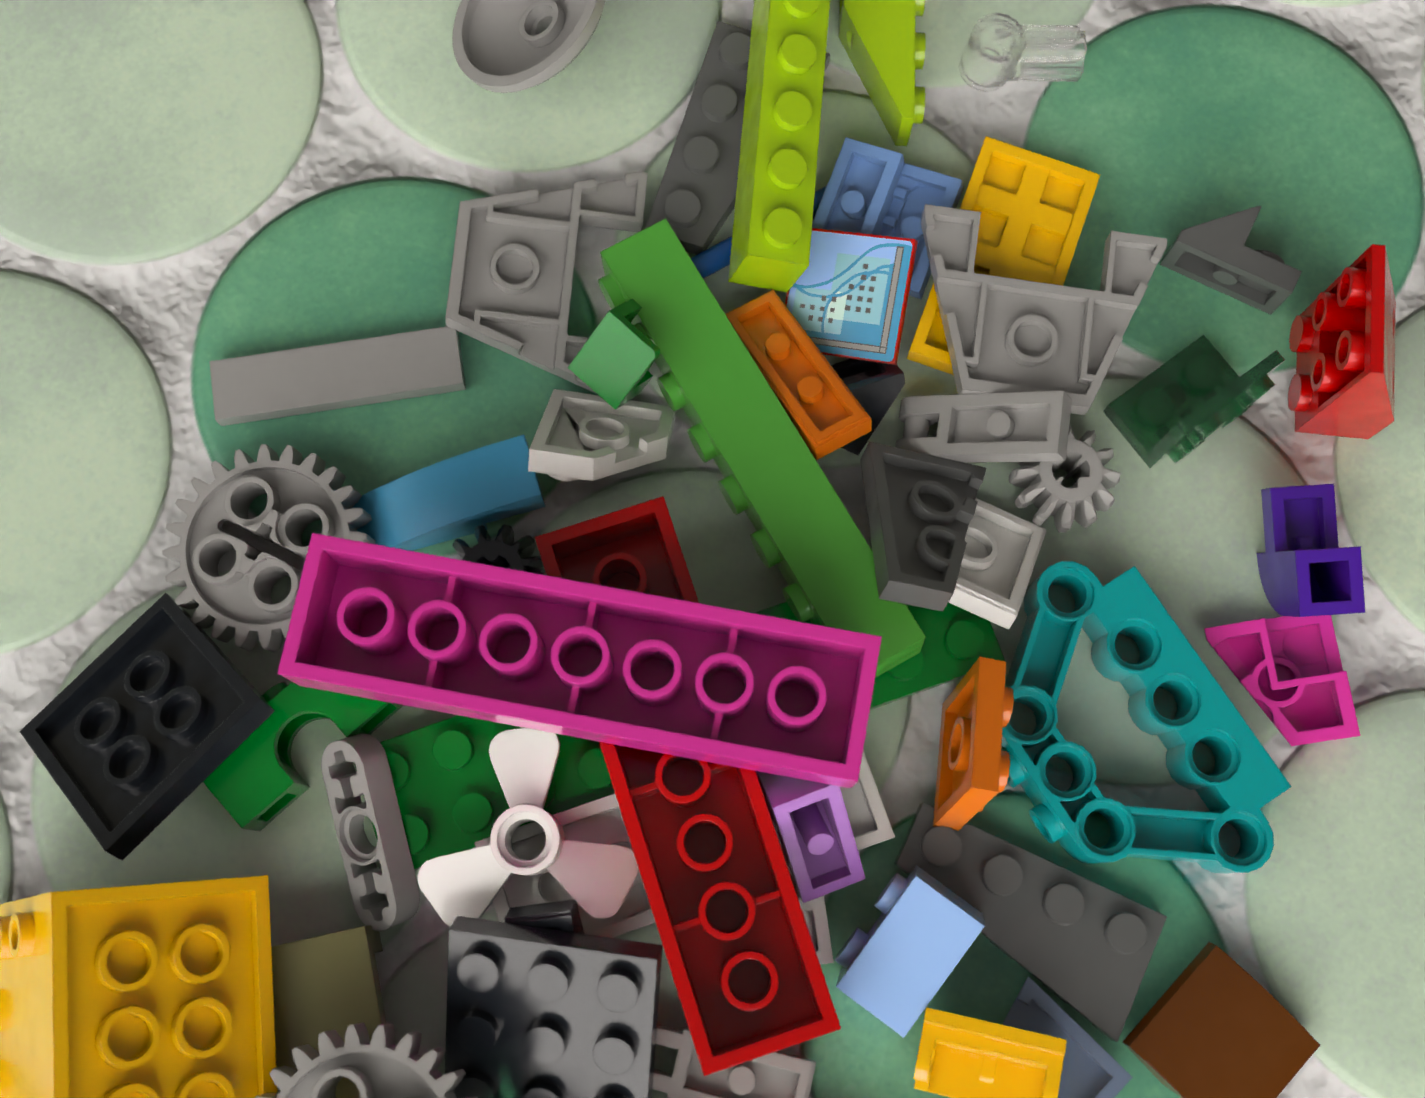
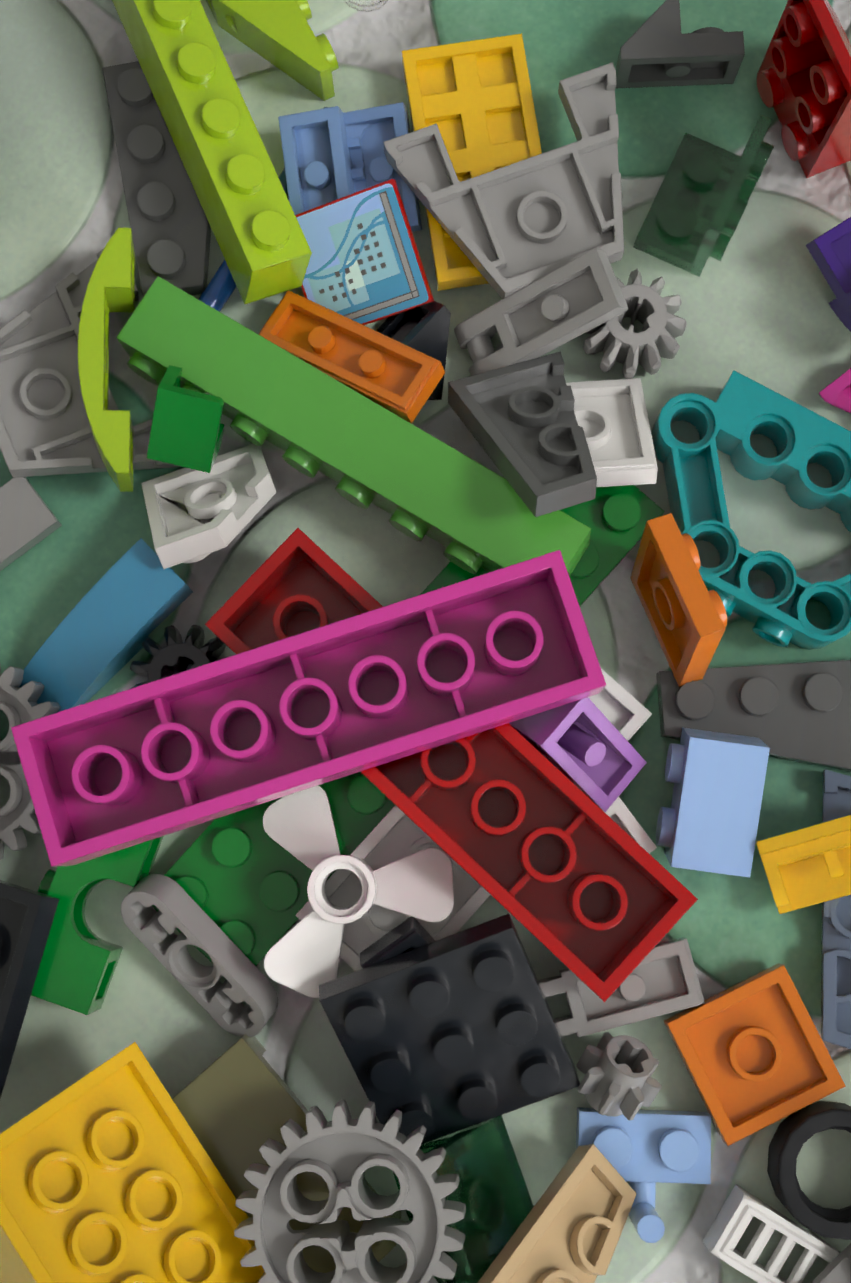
camera: 25 degrees left, 5 degrees up
none -> lime slope [78,227,135,492]

